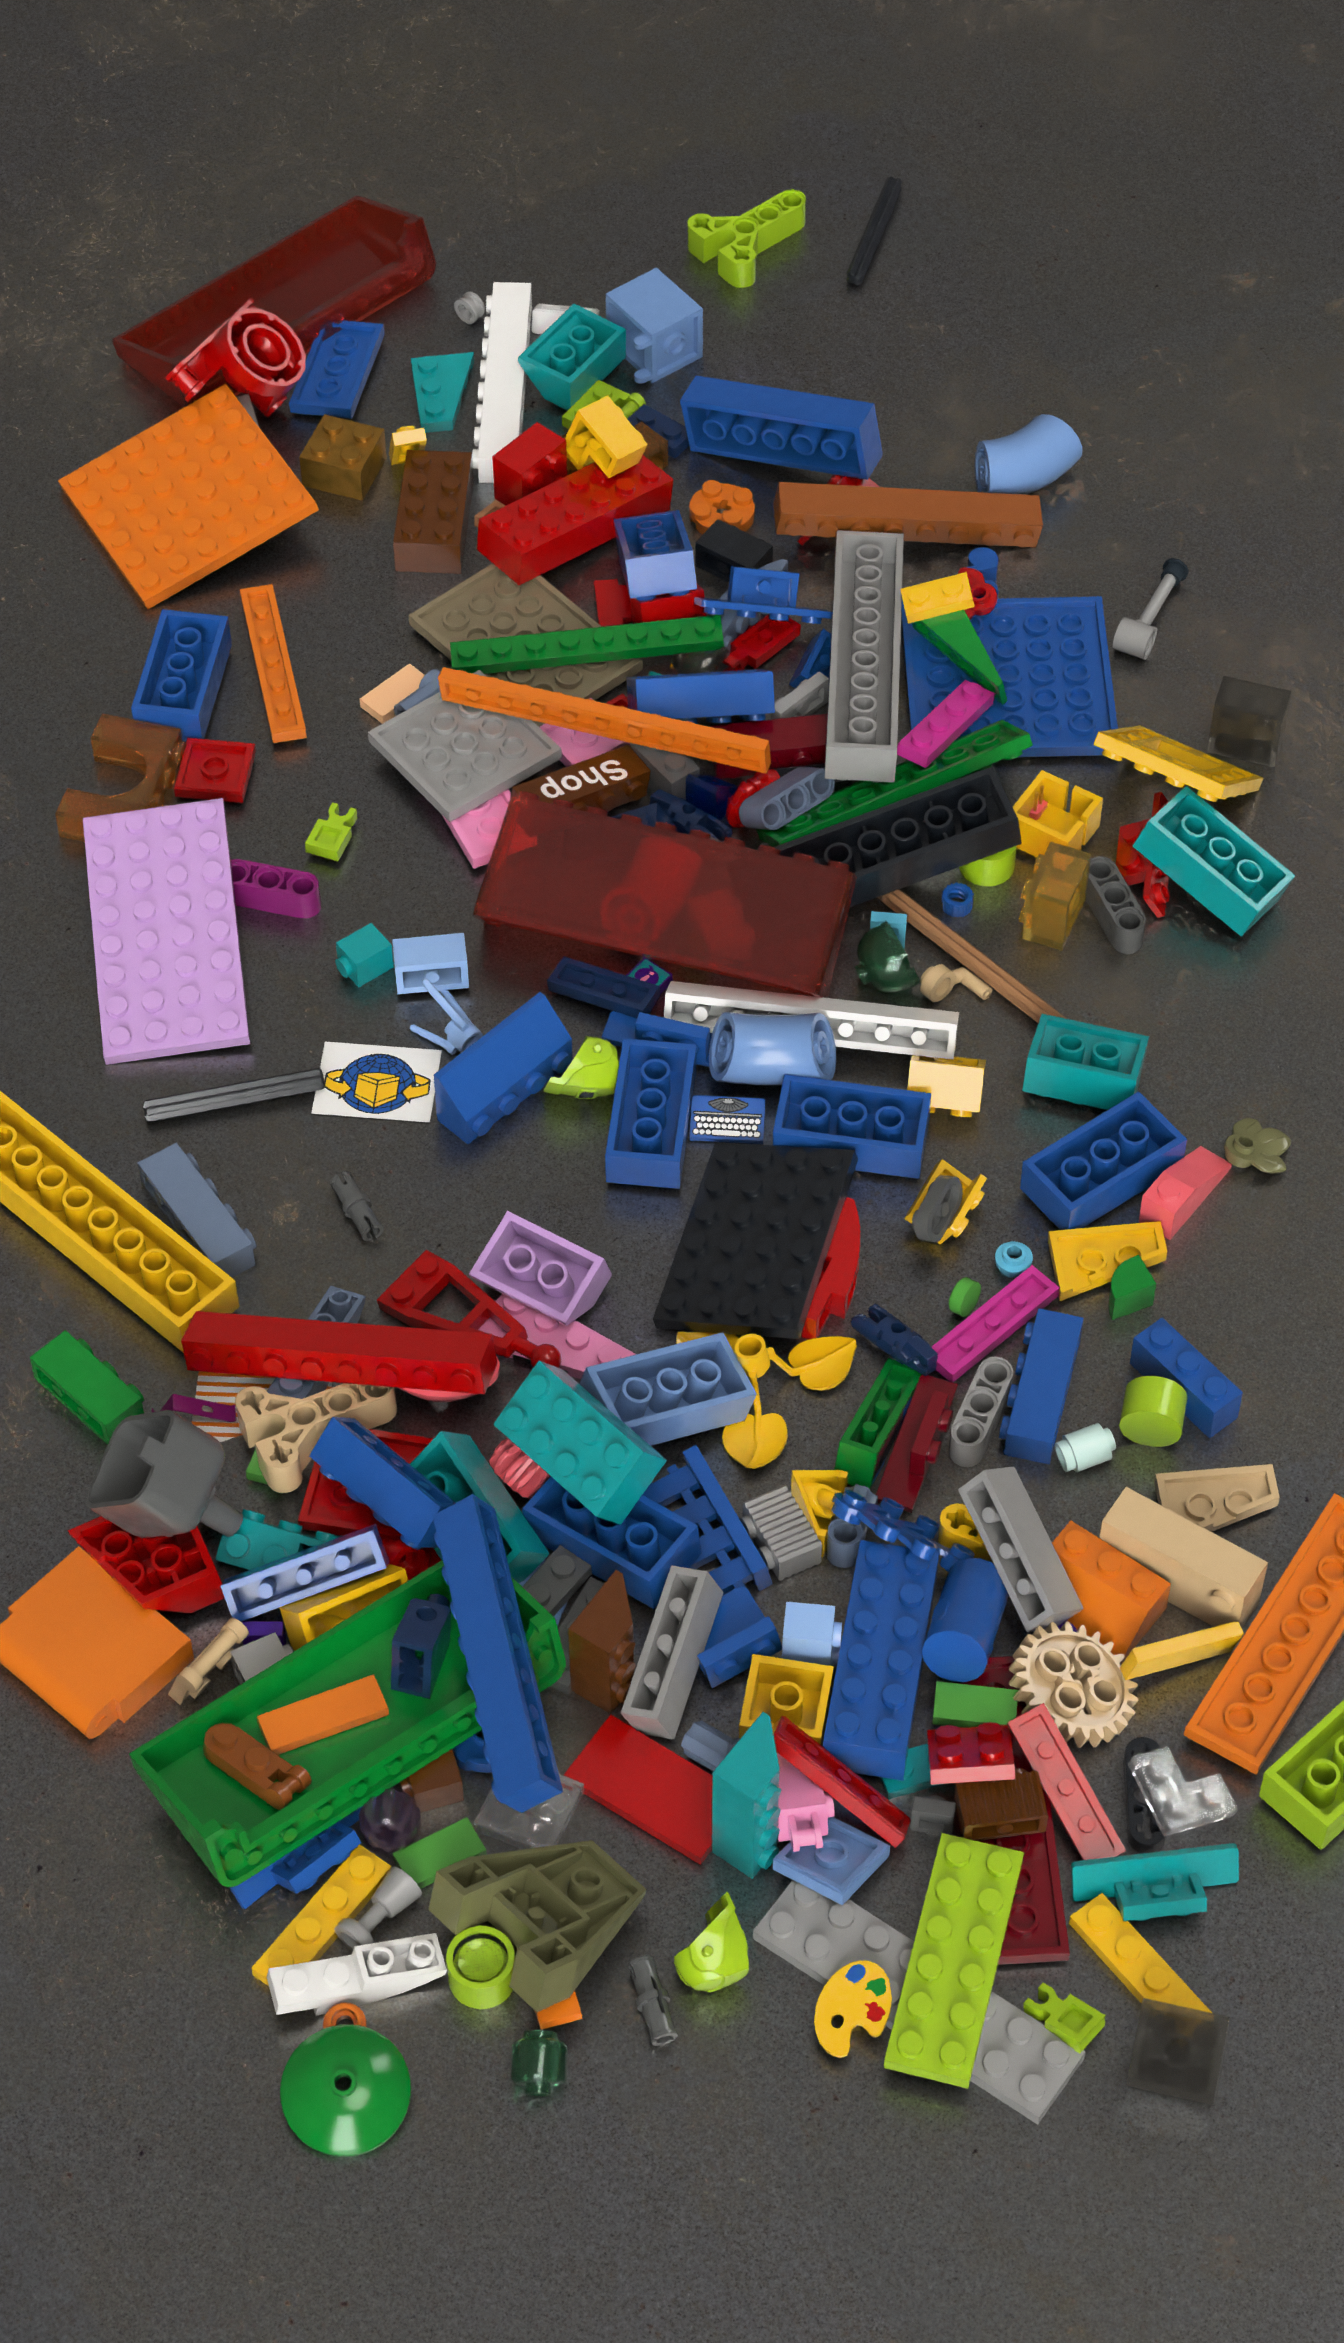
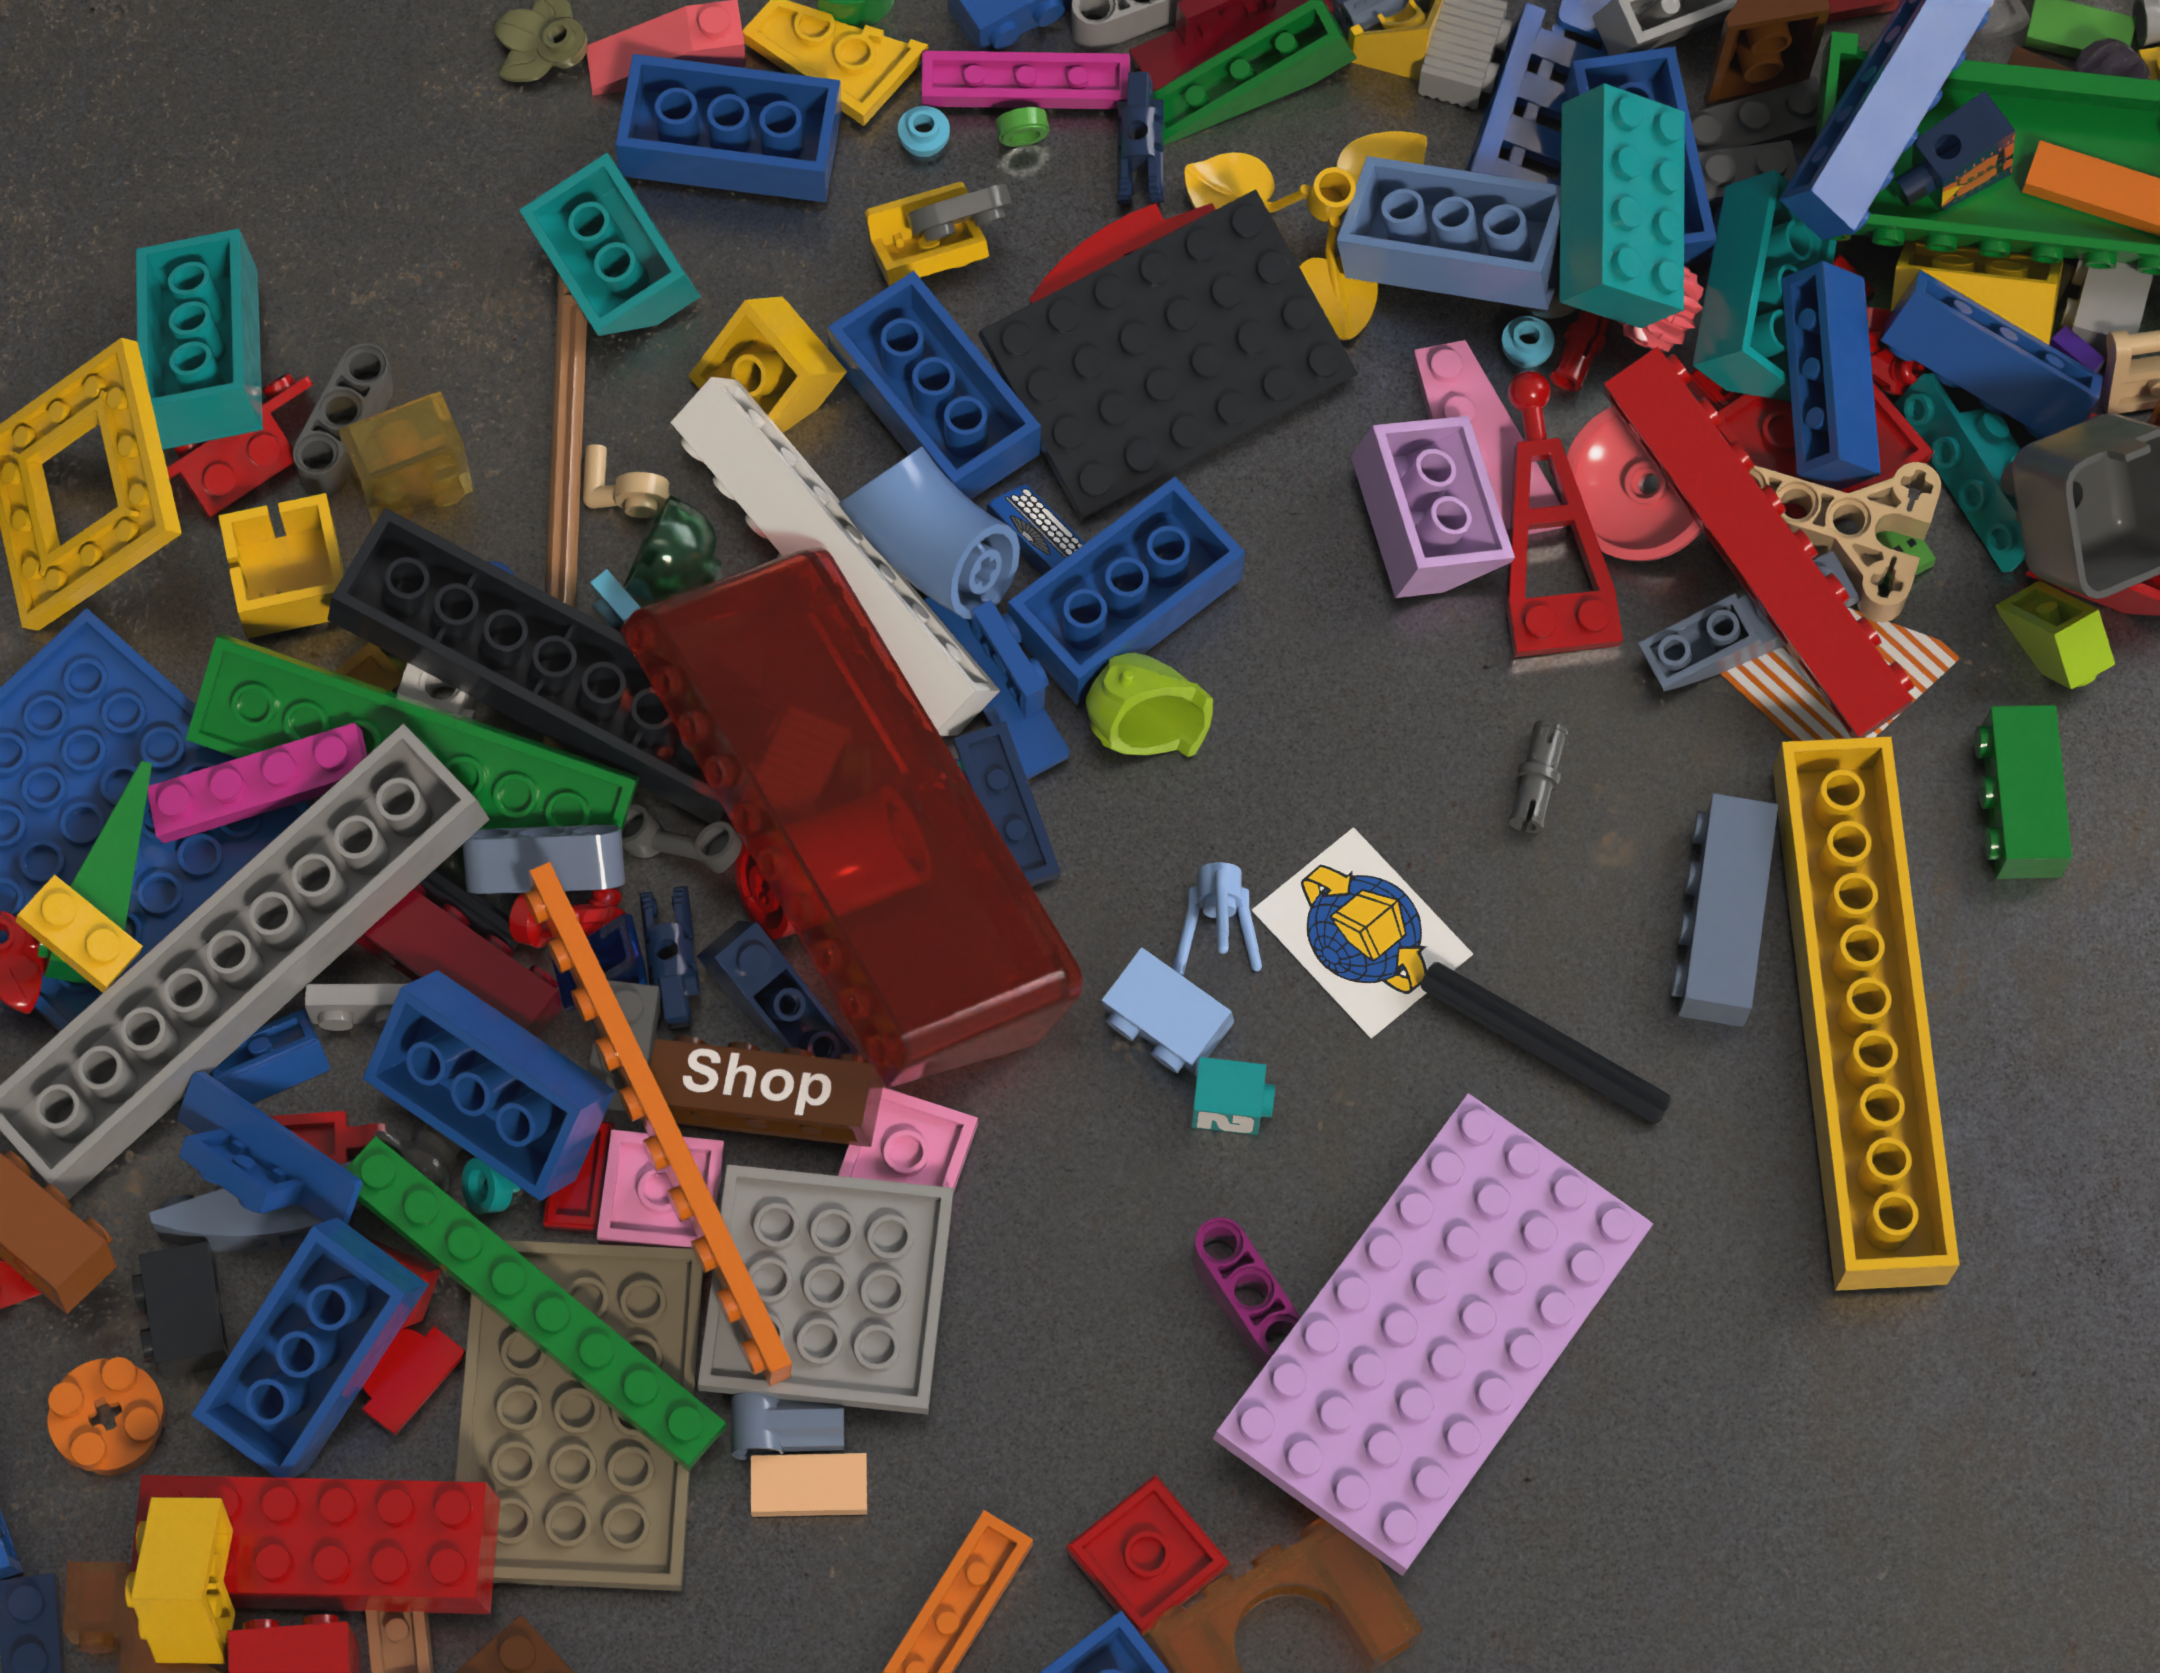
camera: 140 degrees left, 15 degrees up
magenta piece [152,1394,236,1422] -> none
lime plate [305,802,357,861] -> none
blue slope [433,992,573,1144] -> none

